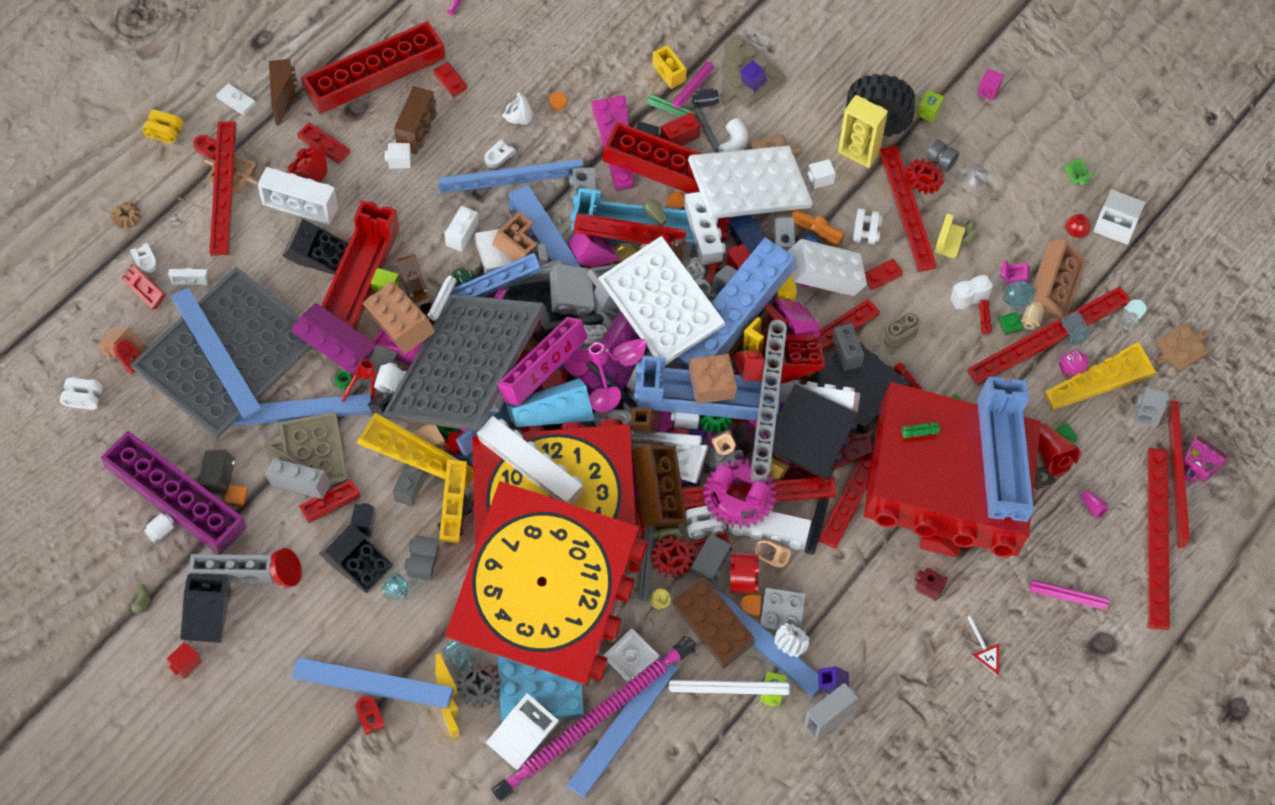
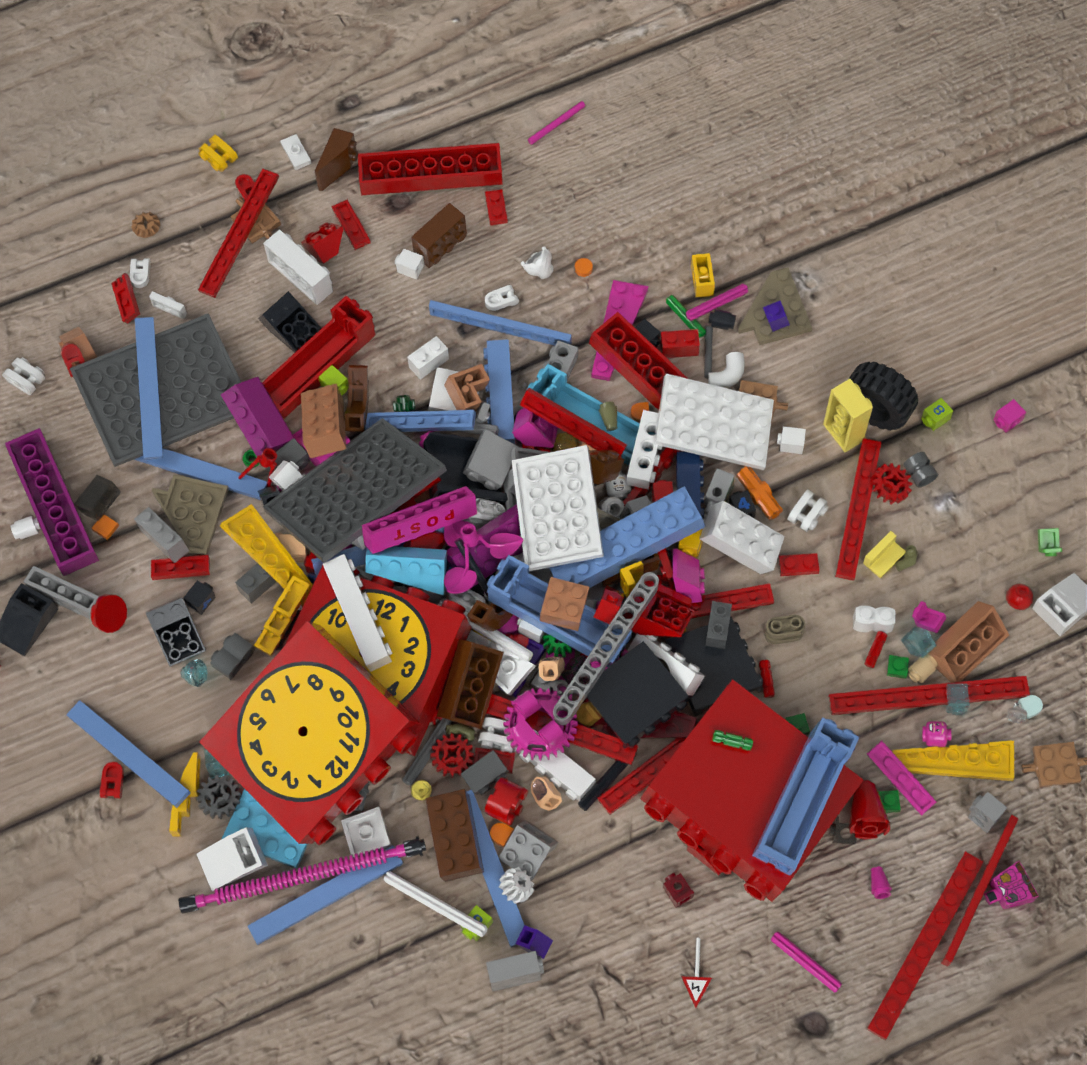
camera: 30 degrees right, 5 degrees up
white axle [428,276,456,321] -> none
none -> dark pink tile [867,741,937,816]

